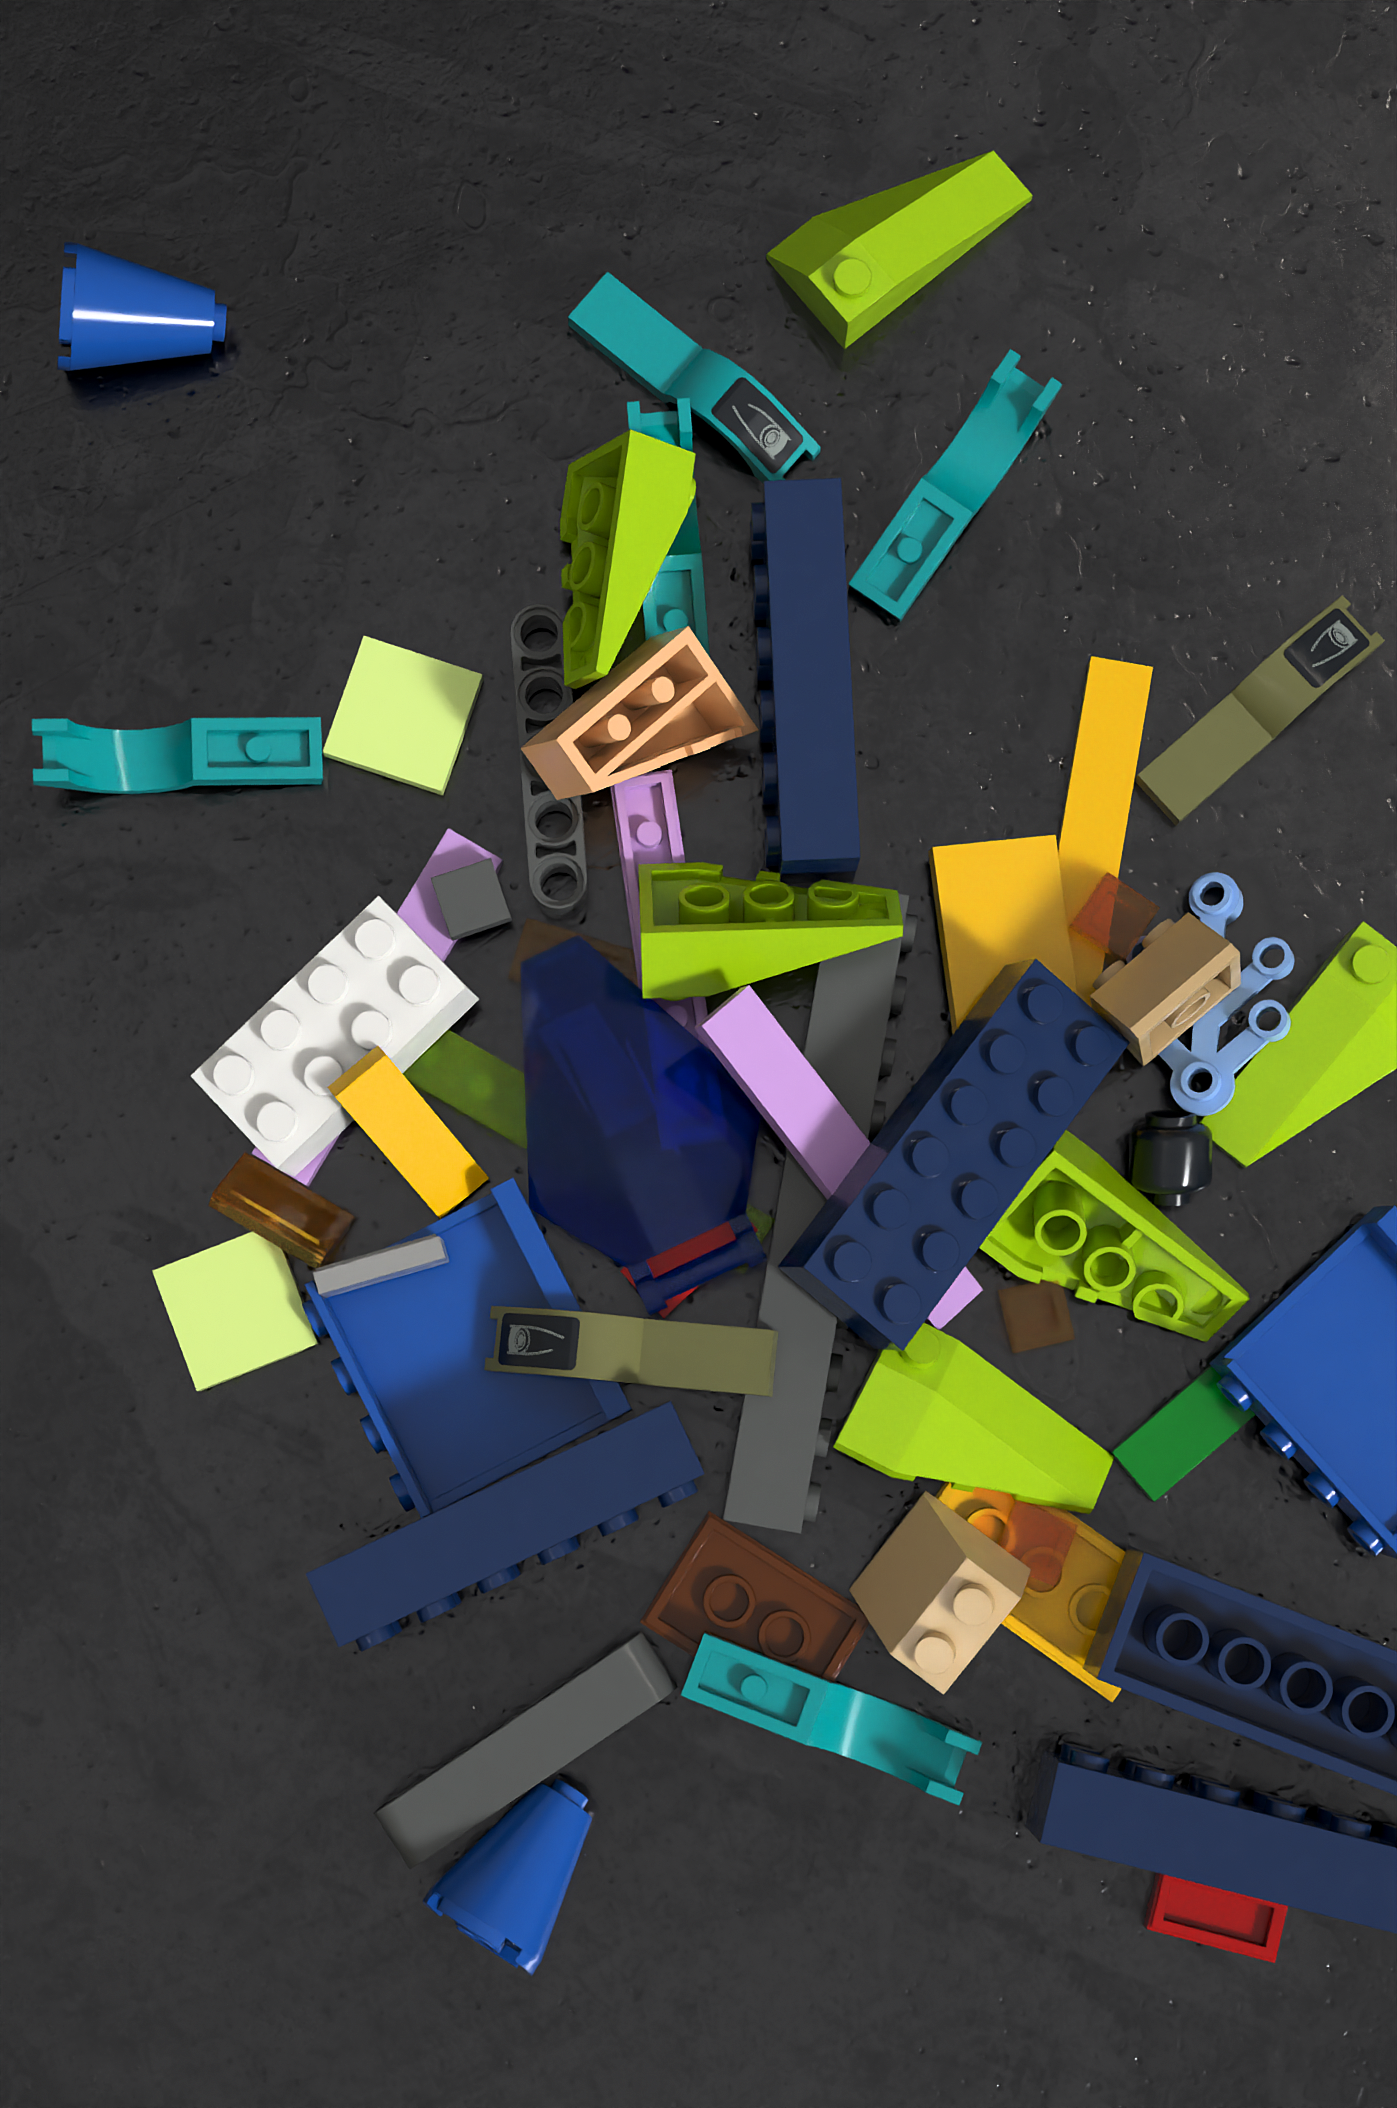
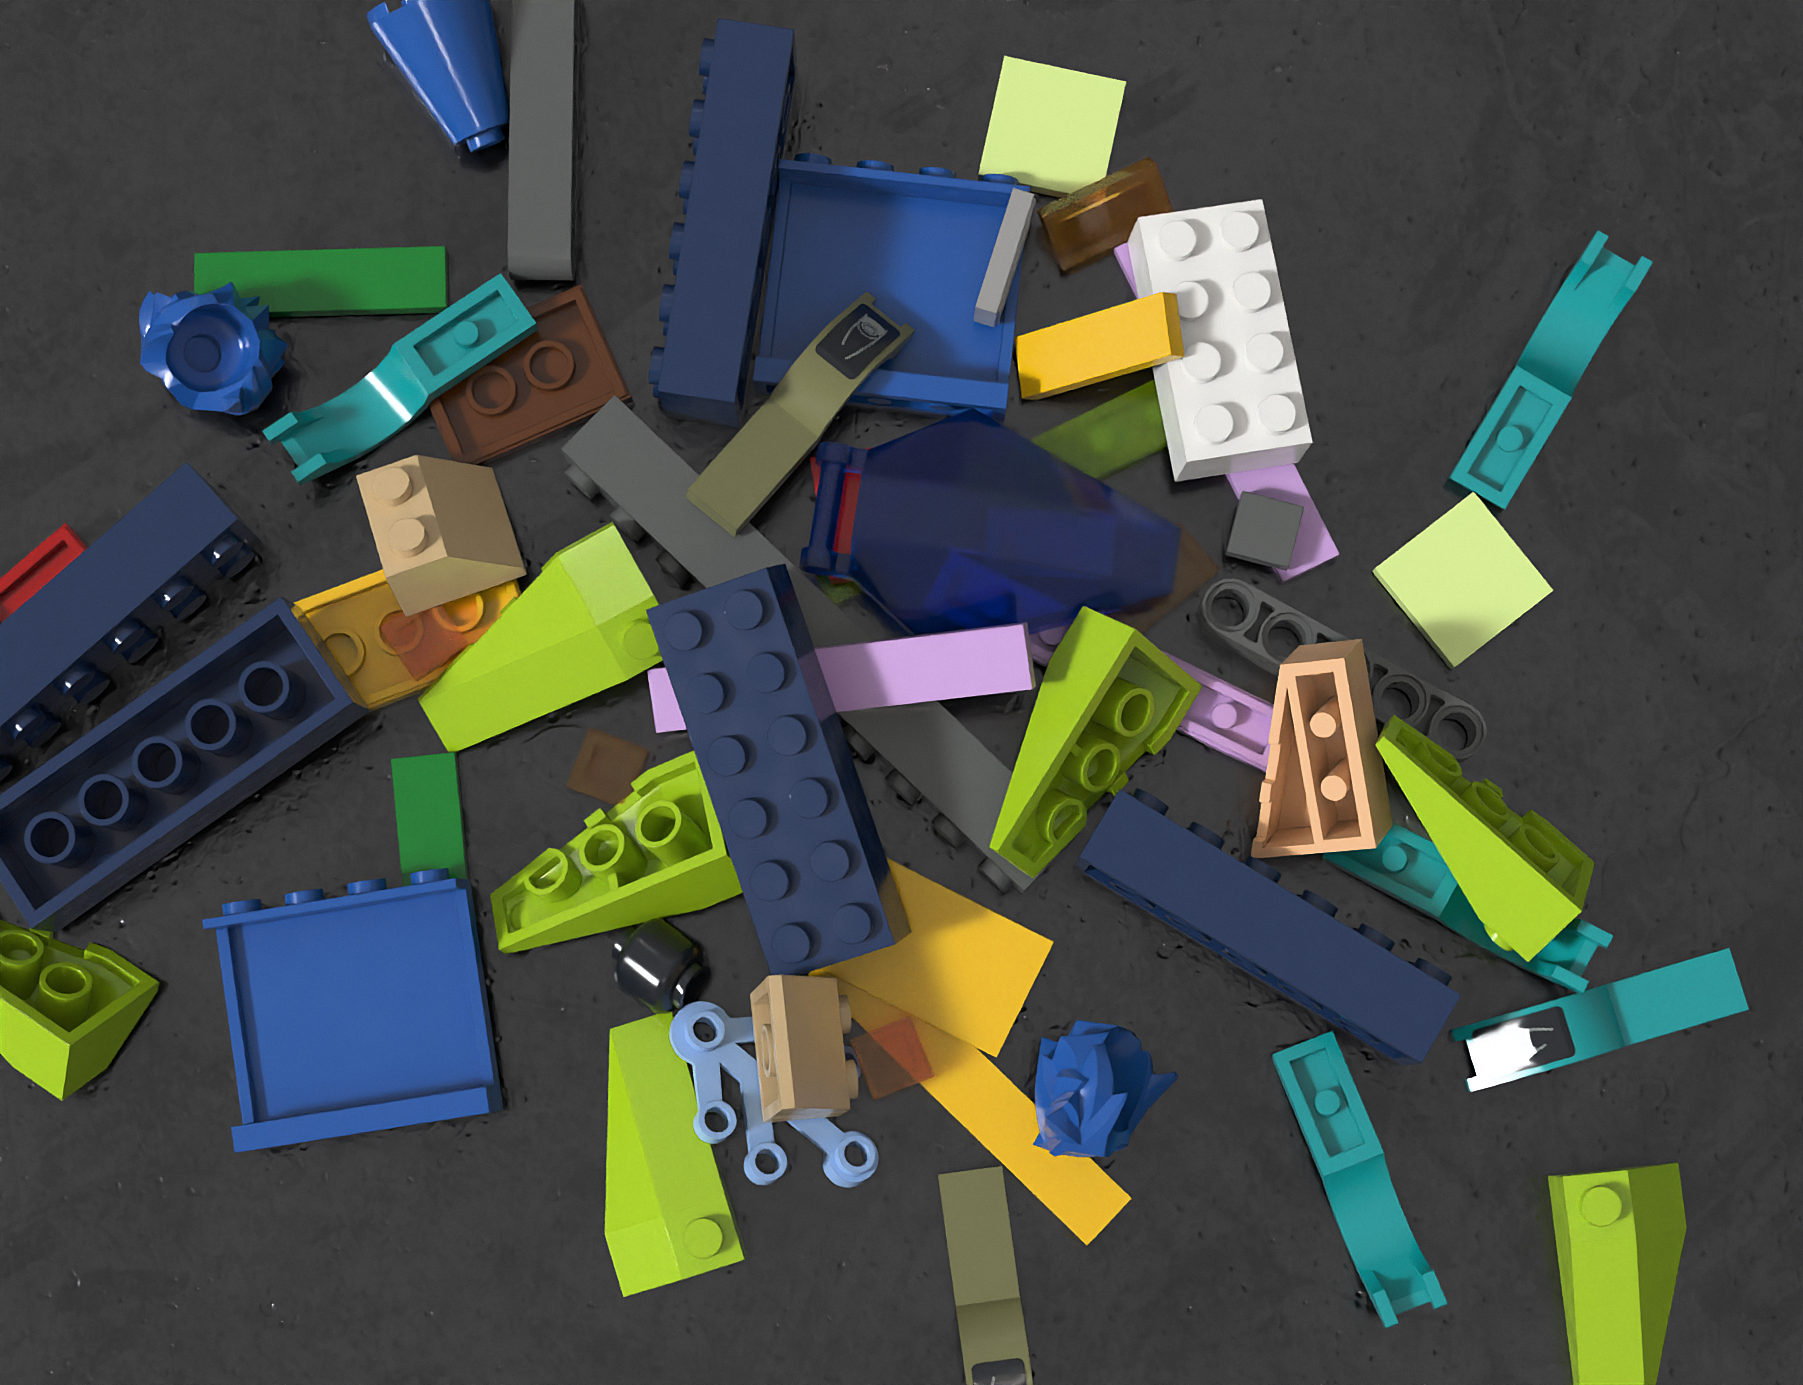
camera: 125 degrees right, 0 degrees up
none -> blue hair [139,282,289,416]
none -> green tile [194,246,449,317]
none -> blue hair [1033,1020,1178,1157]

